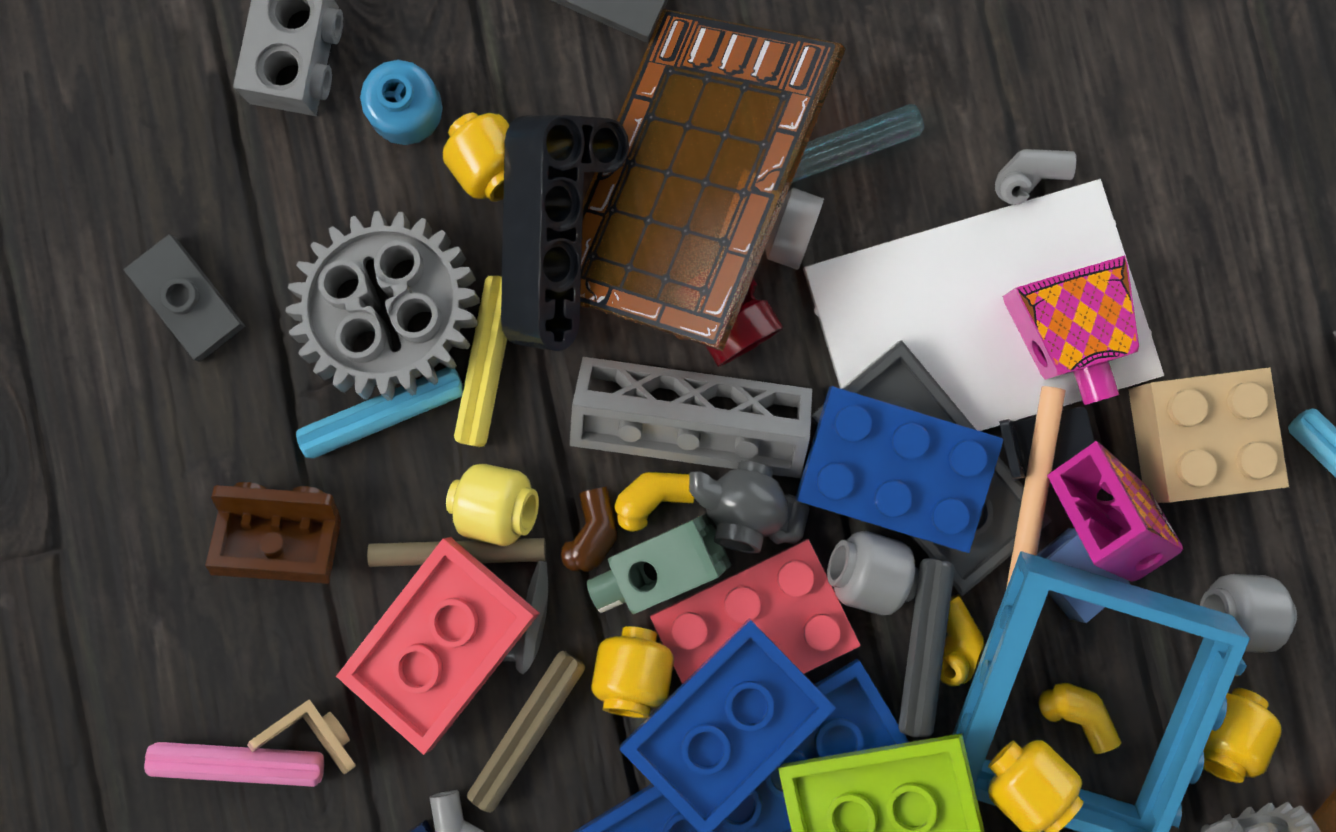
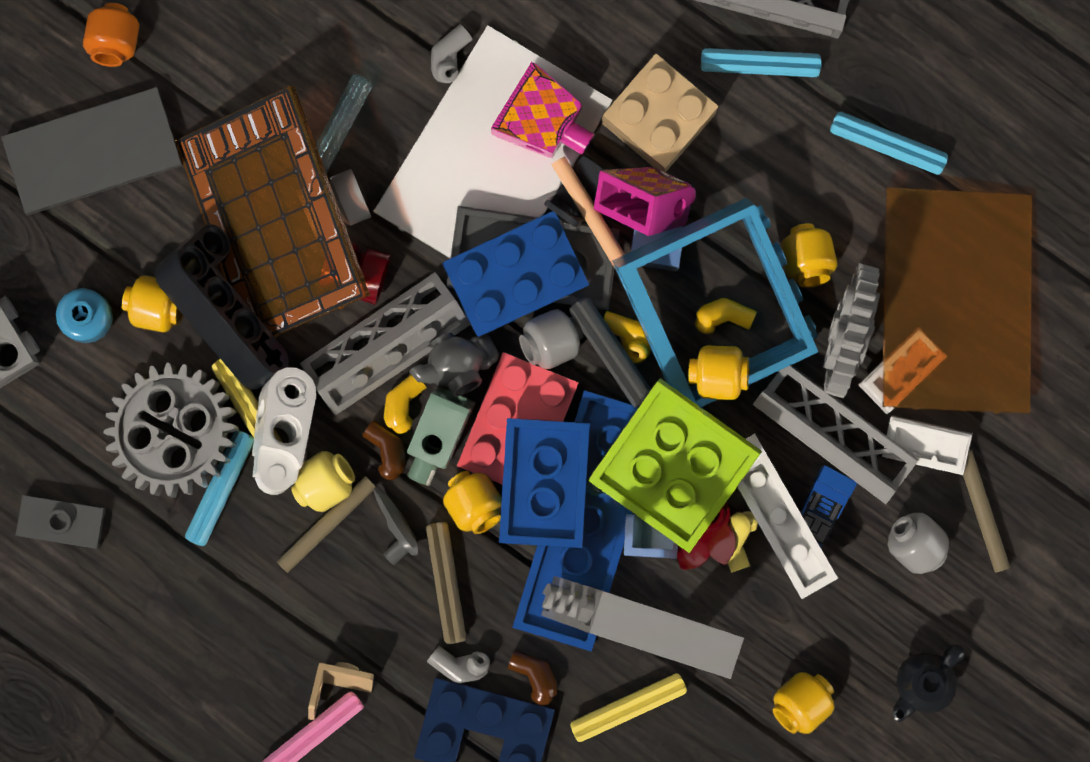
camera: 45 degrees left, 0 degrees up
reddish brown bracket [205,482,341,584] -> none
coral plate [336,537,540,755] -> none
light grey head [1200,574,1297,653] -> none
none -> white piece [252,367,316,495]

